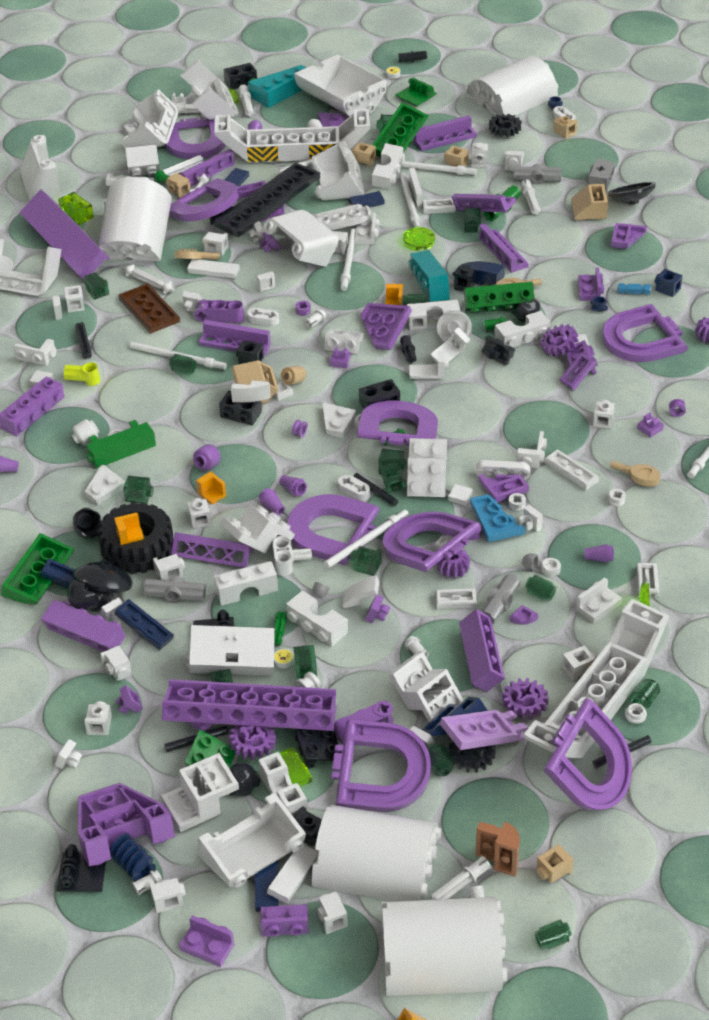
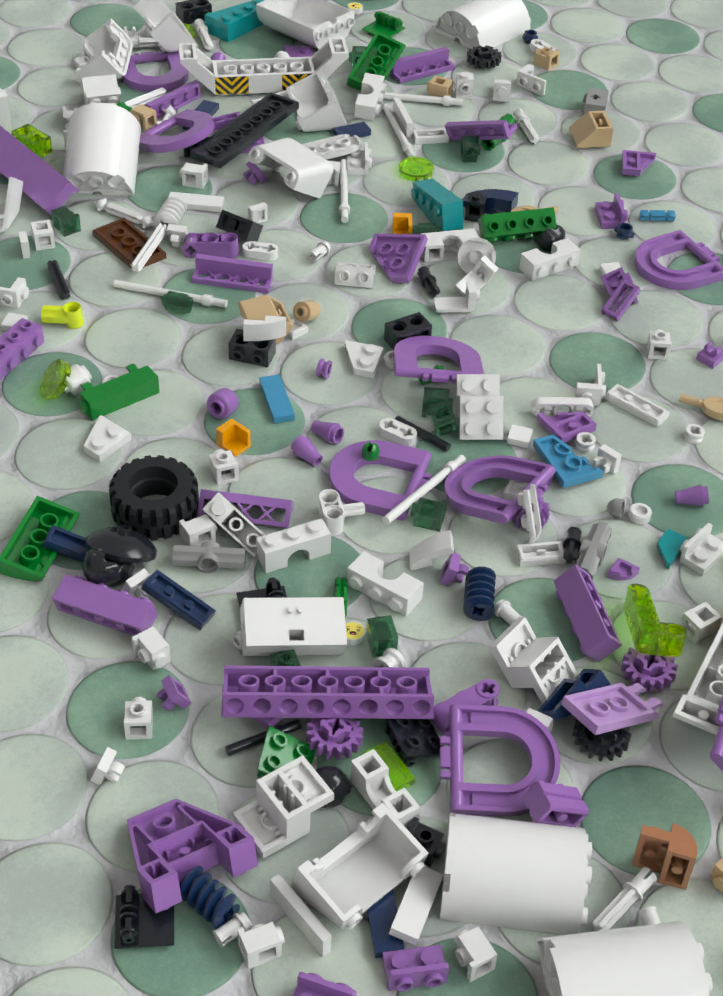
camera: 10 degrees left, 0 degrees up
black hair [73,508,101,538] -> none
light orange panel [114,513,144,545] -> none
clear green brick [123,475,154,504] -> none
tan piece [174,248,220,260] -> none
white bracket [220,504,295,553] -> none
black brick [236,340,264,364] -> none
white tile [249,221,266,243] -> none
medium lavender bush [296,301,311,316] -> none
light grey hinge [312,582,330,598] -> none
medium lavender tile [330,347,351,368] -> none
tan brick [351,142,376,167] -> none
clear green brick [428,743,454,777] -> none
medium lavender fence [479,223,528,273] -> none
black hips [482,336,515,365] -> none
green pin [485,316,506,331] -> none
light grey piece [514,164,562,184] -> none
clear green brick [525,575,557,601] -> none
medium lavender gear [540,324,579,357] -> none
black dish [608,182,656,205] -> none
dark blue brick [654,269,683,297] -> none
none -> clear neon green tile [40,359,71,400]
none -> white axle [131,223,167,273]
none -> white piece [153,196,187,236]
none -> white slope [203,492,265,557]
none -> black brick [216,210,263,242]
none -> dark azure tile [259,374,295,423]
none -> white tile [270,874,332,957]
none -> green hinge [362,442,380,461]
none -> dark blue piece [463,566,496,621]
none -> white bracket [516,64,547,96]
none -> white piece [518,484,542,544]
none -> medium lavender brick [522,780,589,827]
none -> black axle [563,527,582,563]
none -> clear neon green beam [623,584,687,657]
none -> teal tile [656,529,689,569]

